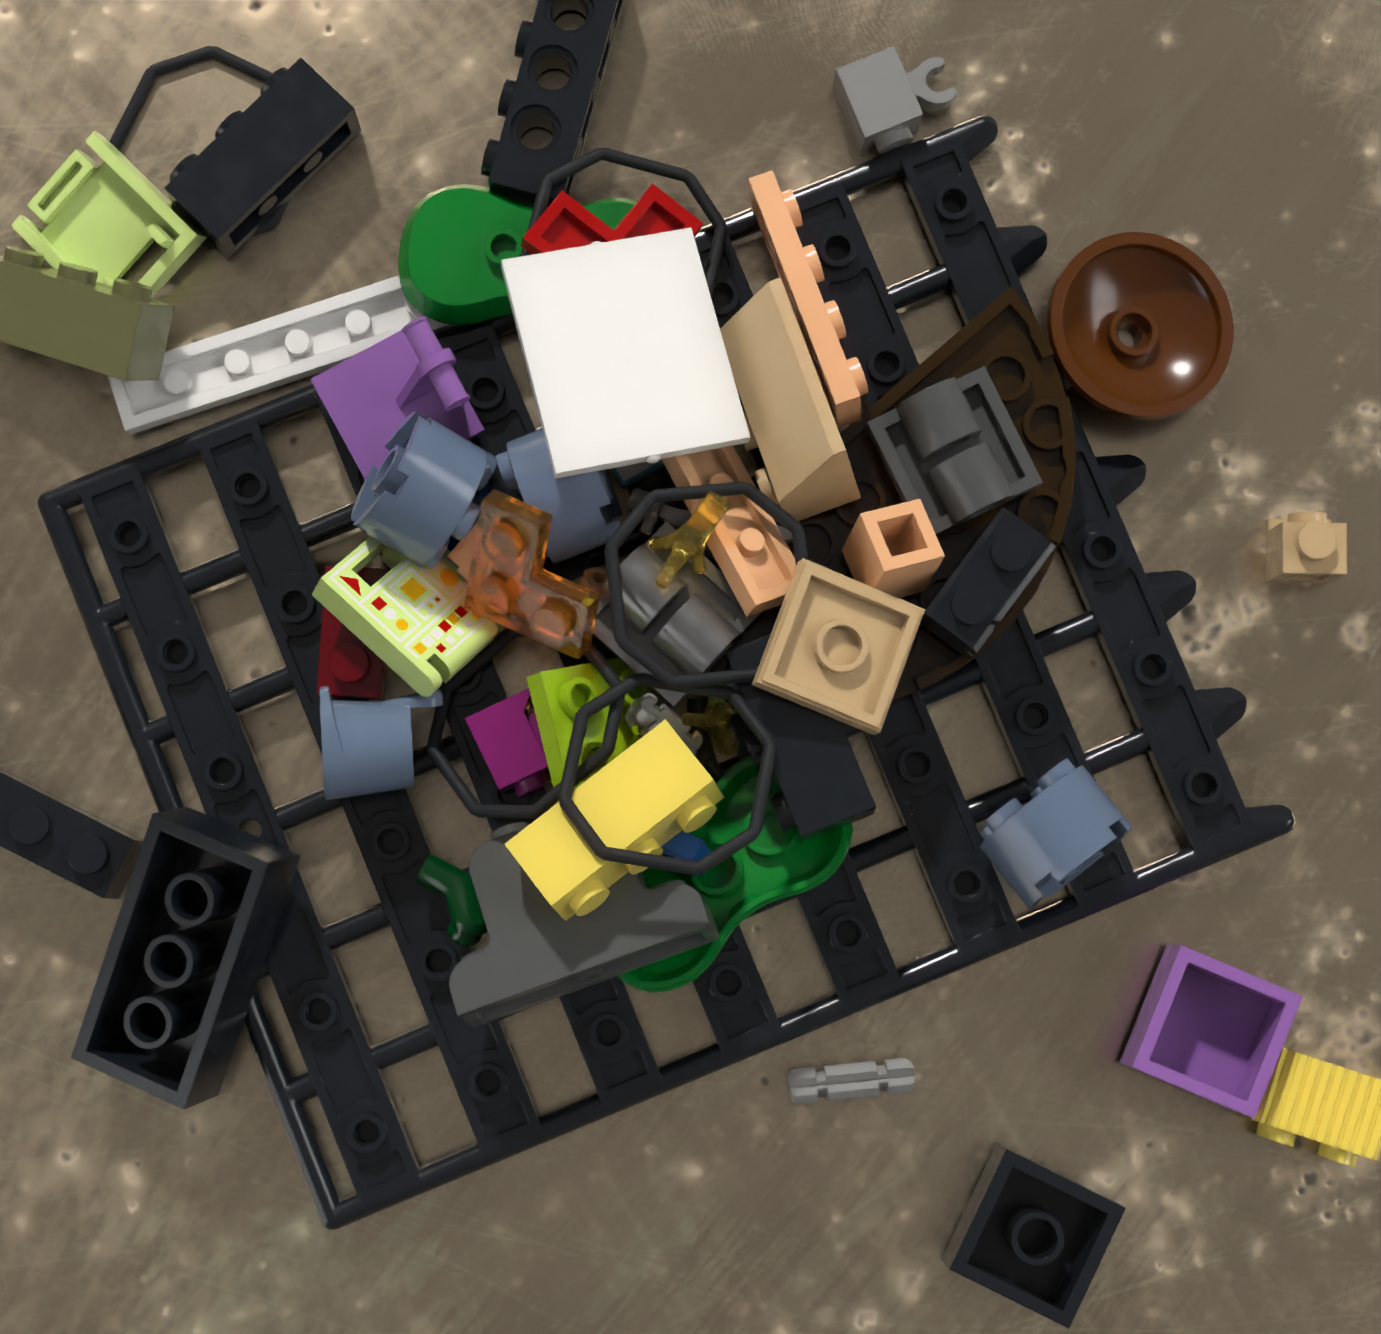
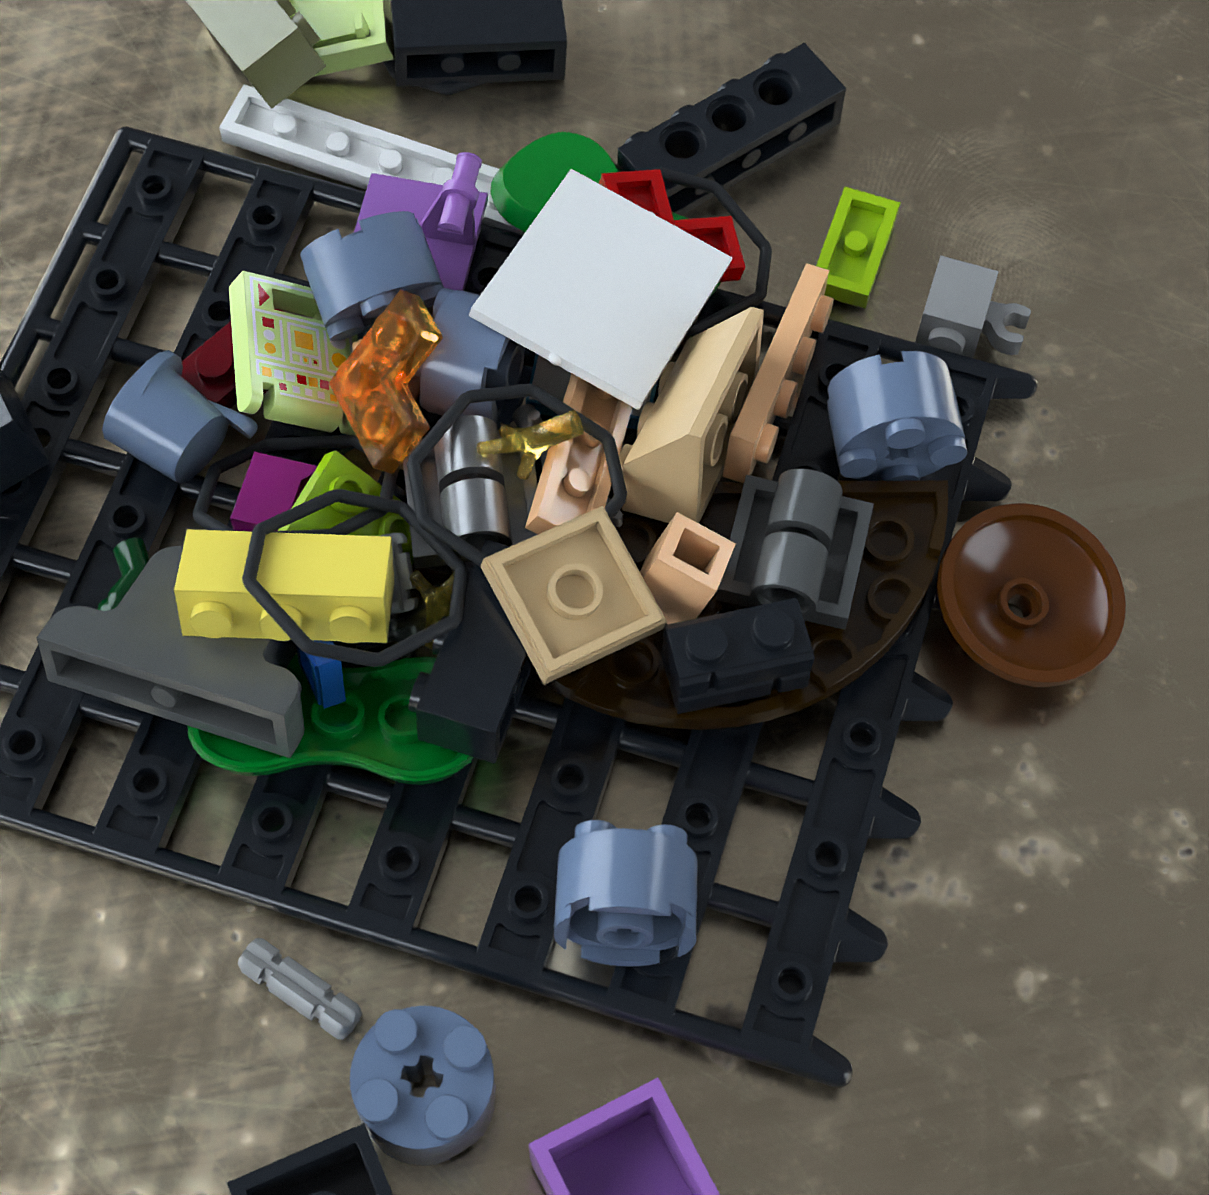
camera: 45 degrees right, 20 degrees down
tan brick [1266,512,1347,583] -> none
none -> sand blue brick [350,1006,496,1166]
none -> lime plate [816,186,901,309]
none -> sand blue brick [827,351,968,481]

